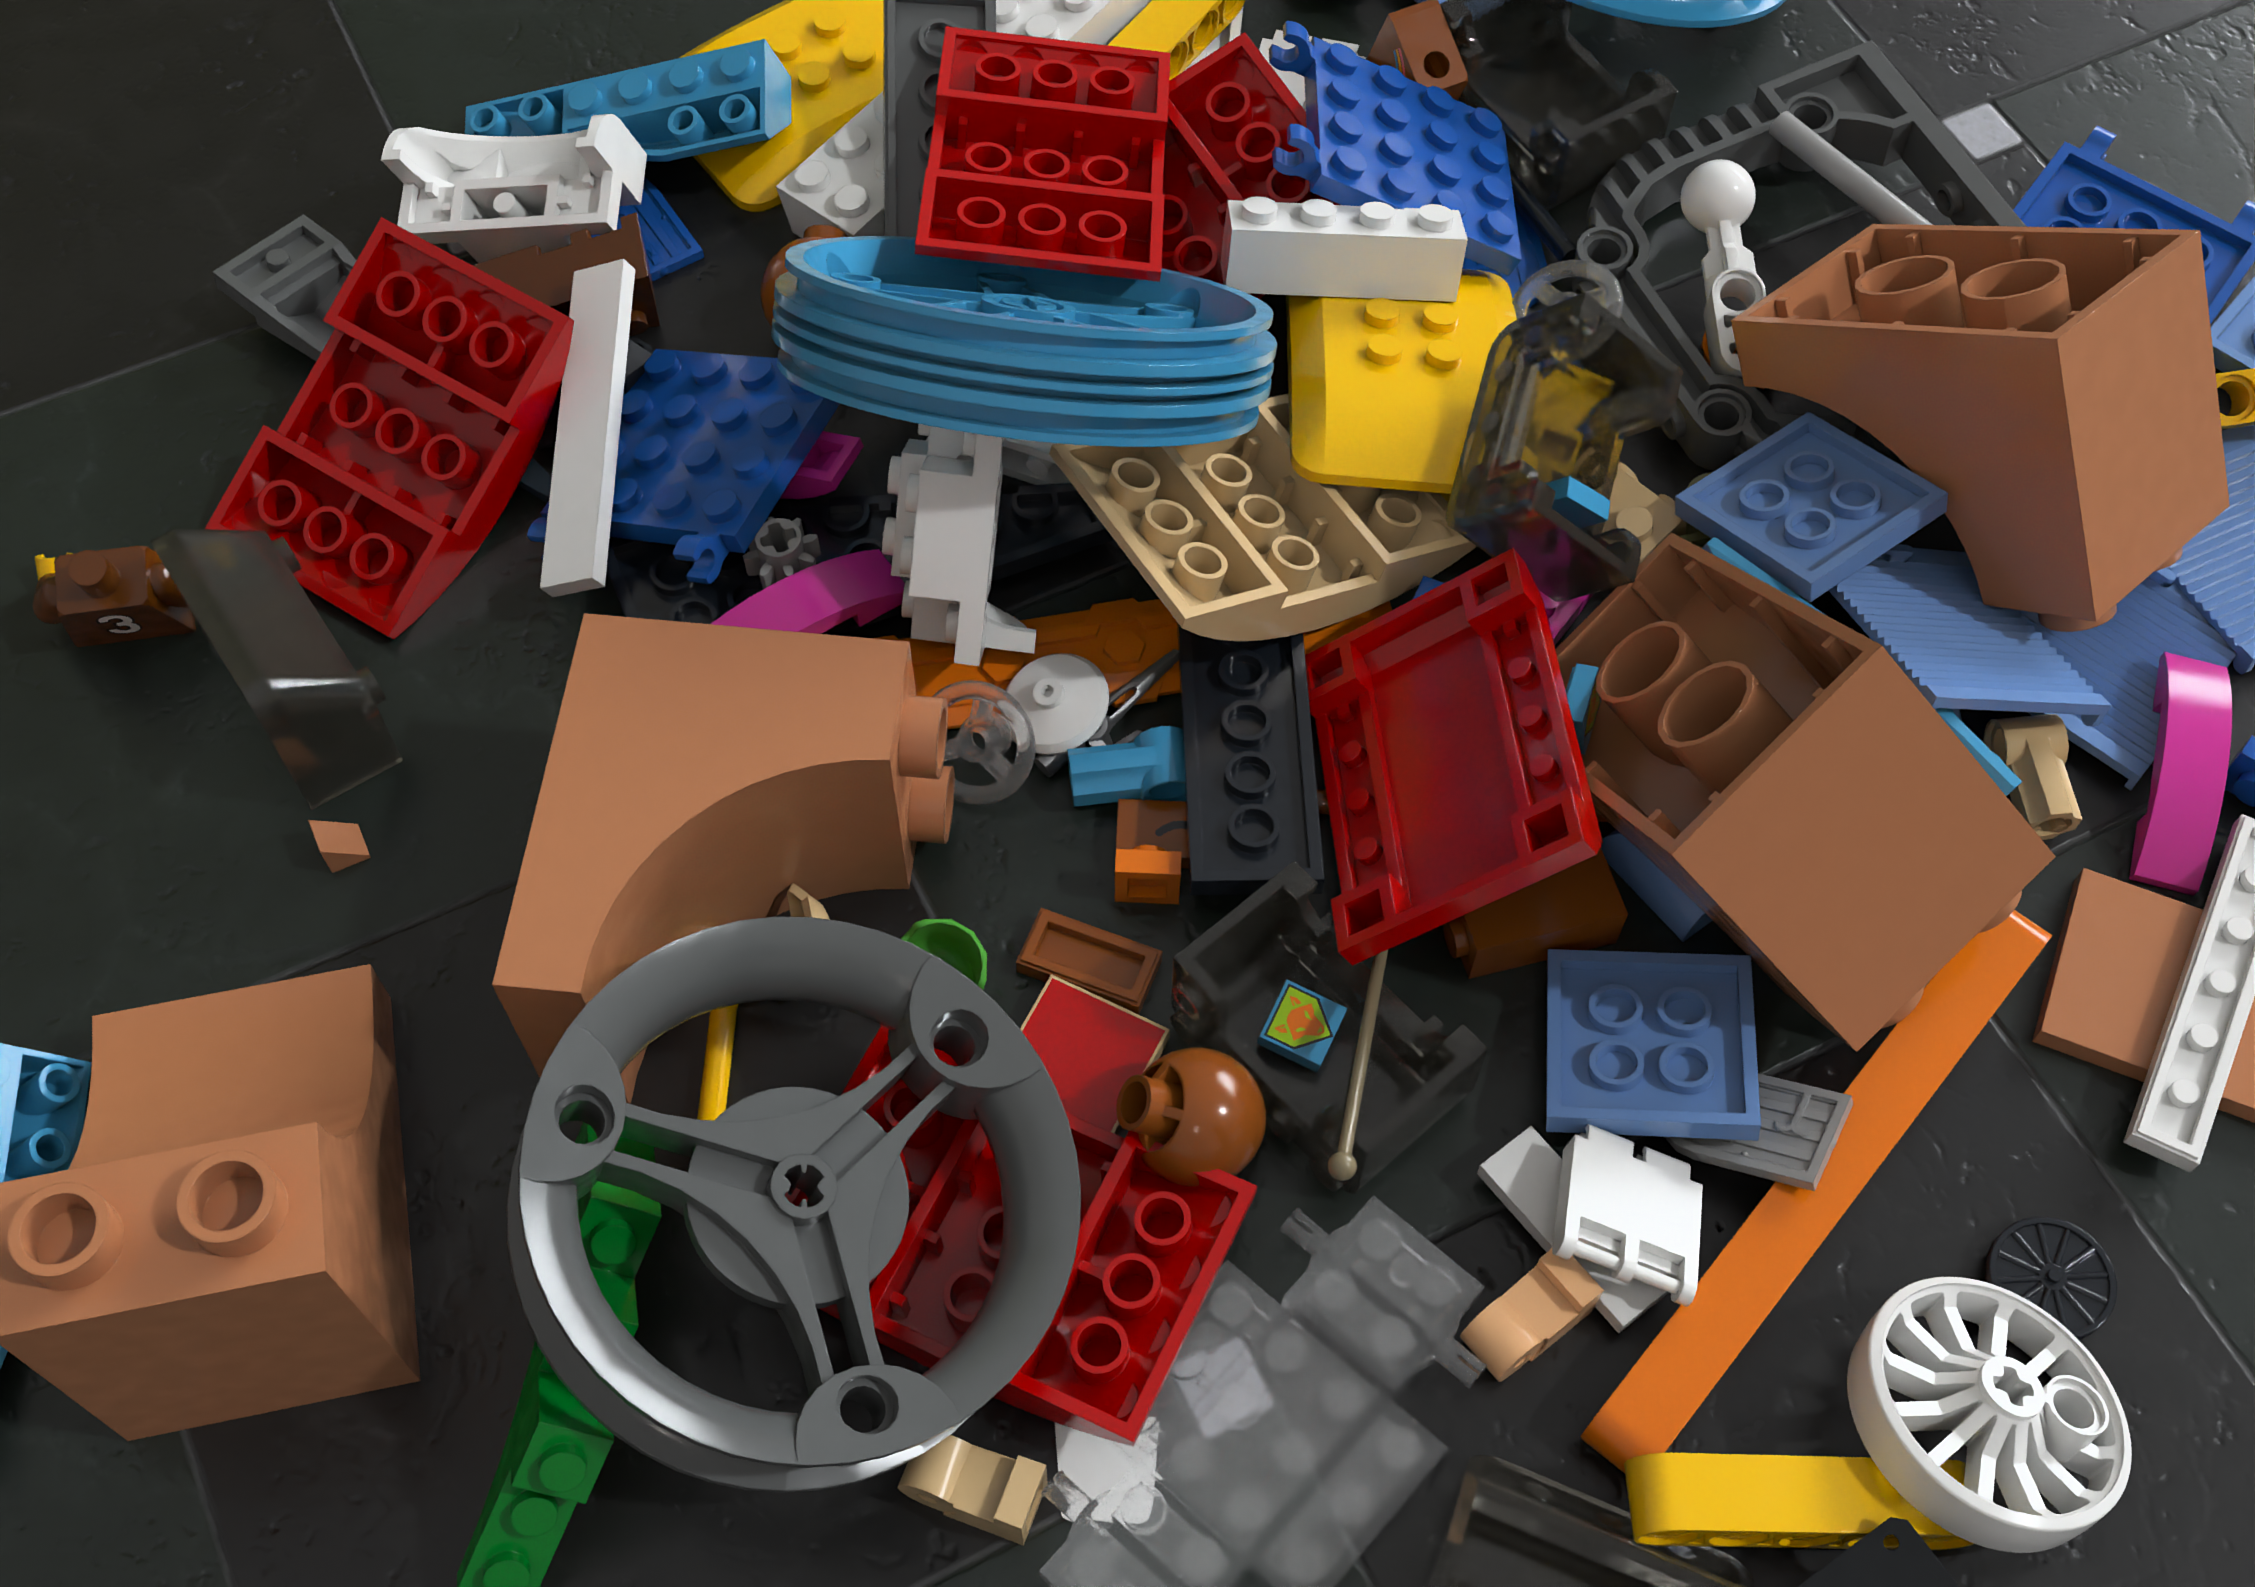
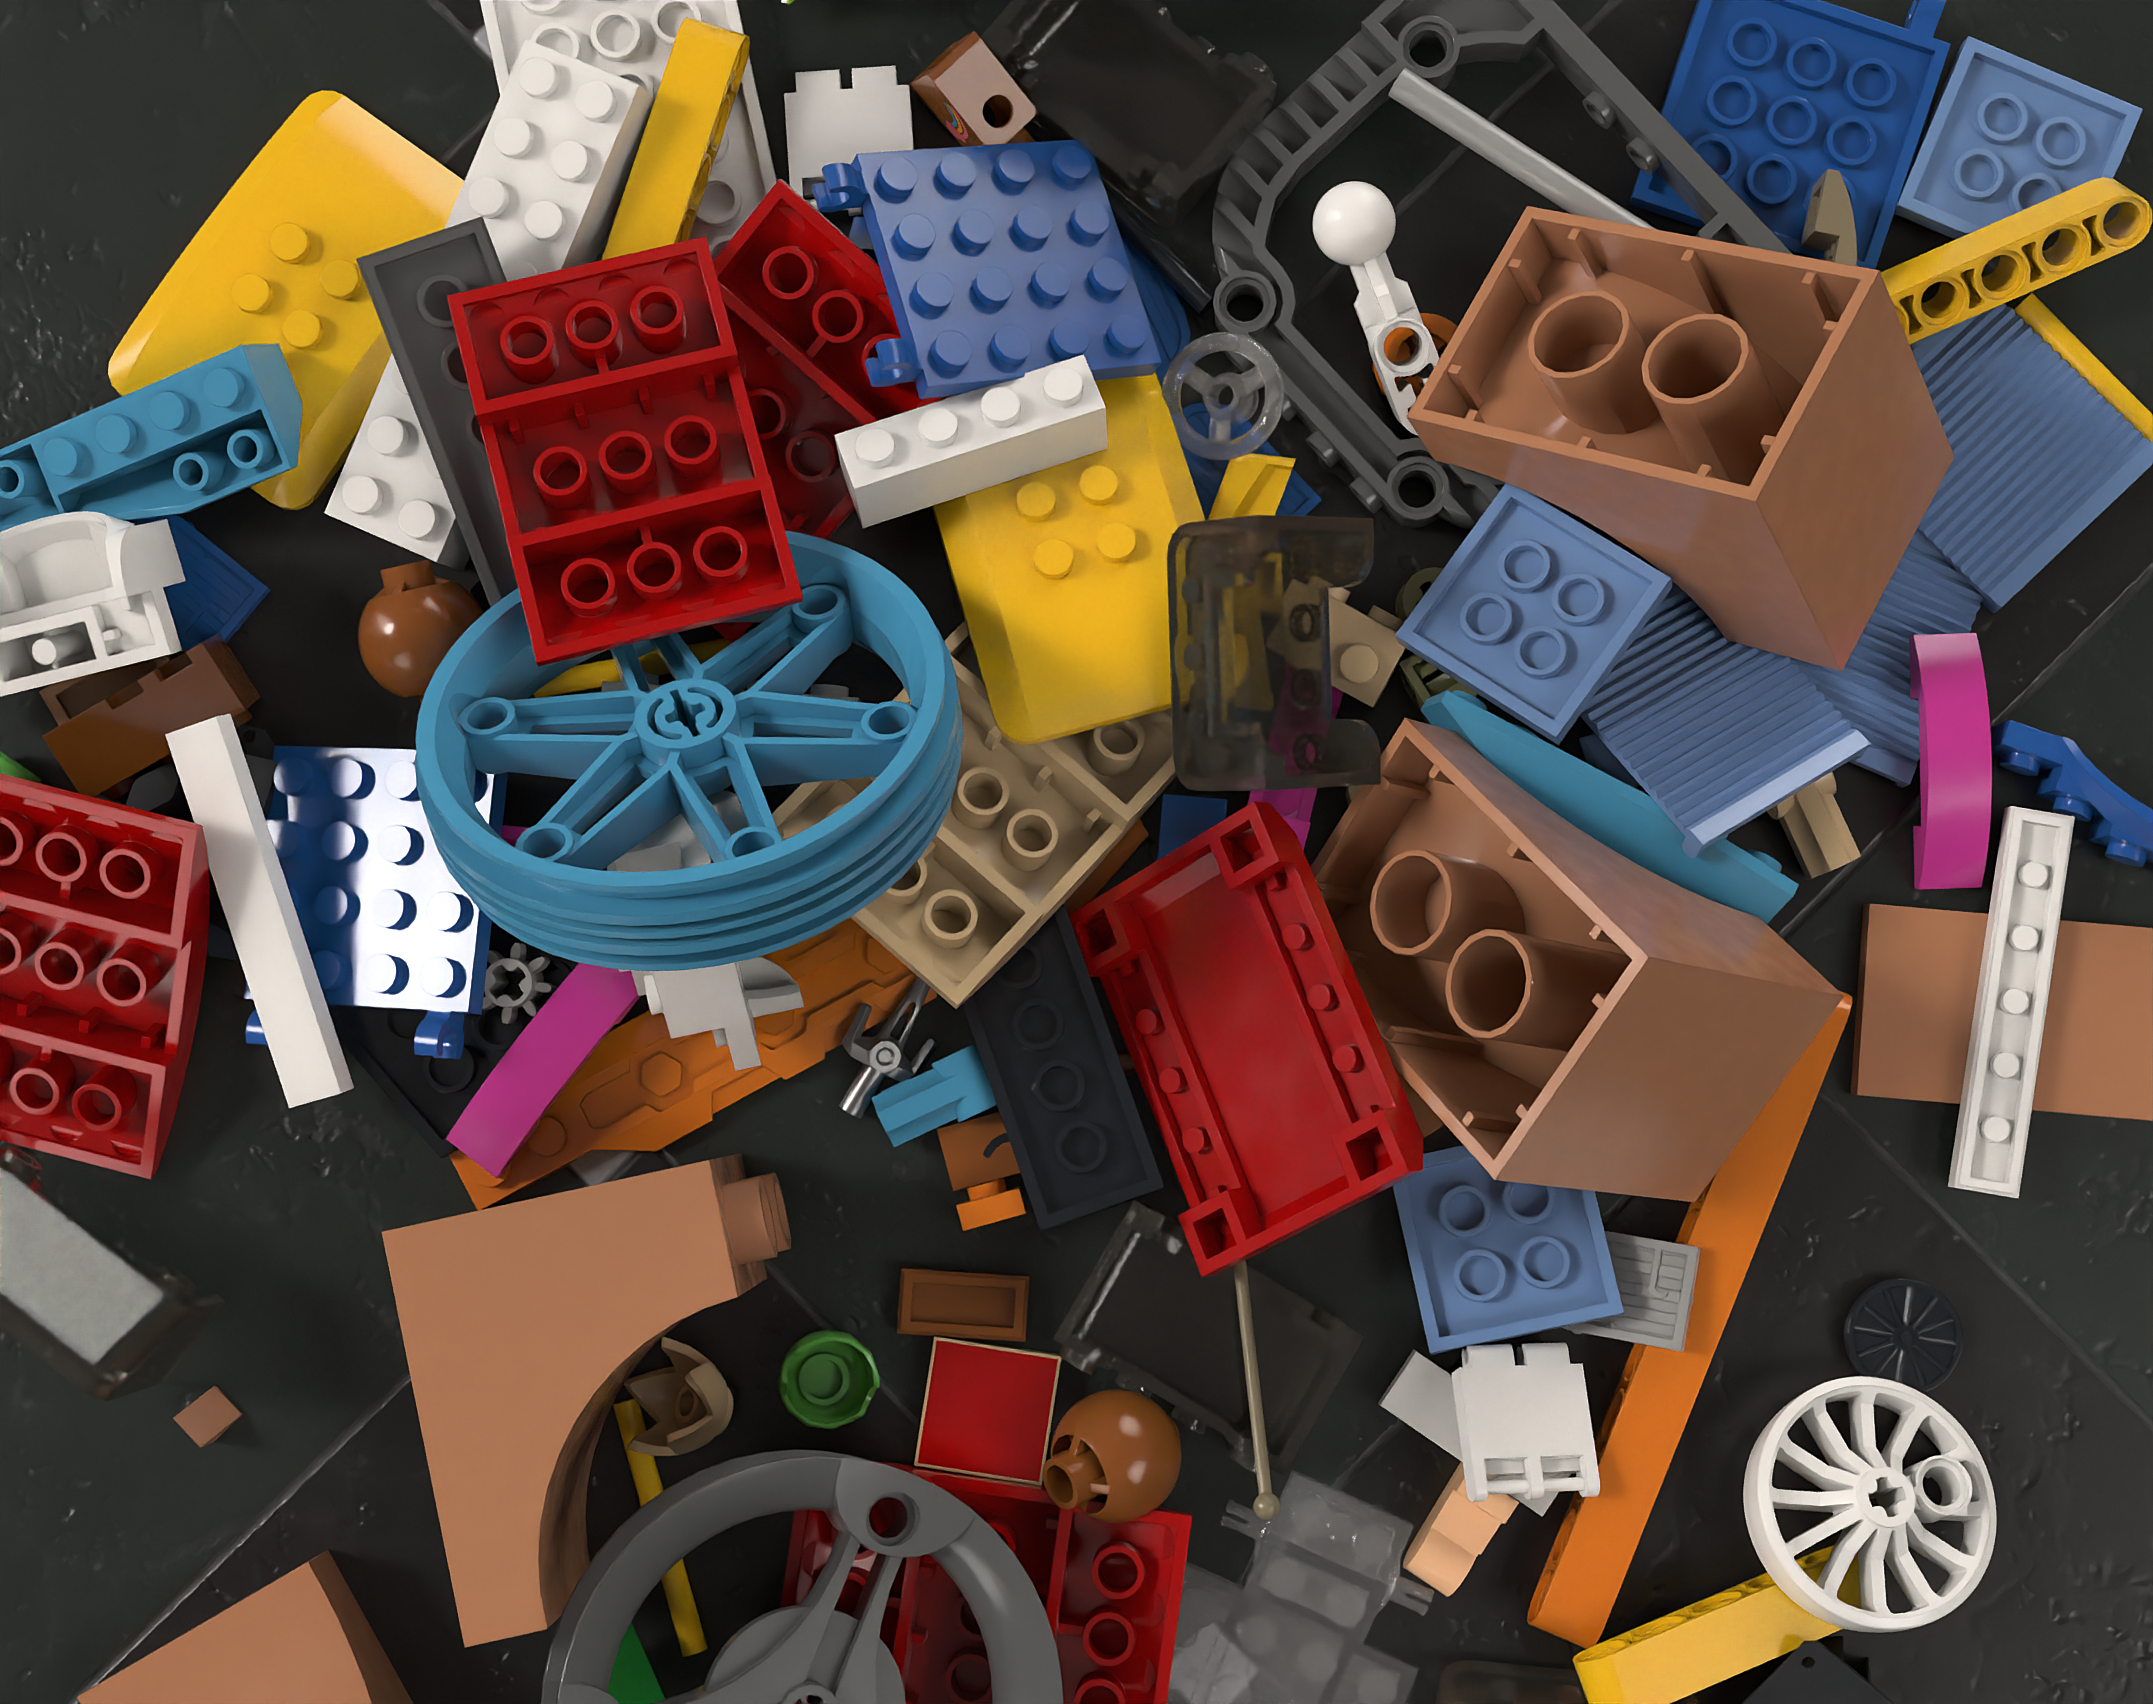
camera: 15 degrees left, 25 degrees up
clear piece [932,680,1036,805] -> none
white piece [1001,653,1110,755] -> none
tile [1256,979,1348,1073] -> none
dark azure tile [1519,476,1610,534] -> none
dark azure tile [1565,663,1601,755] -> none

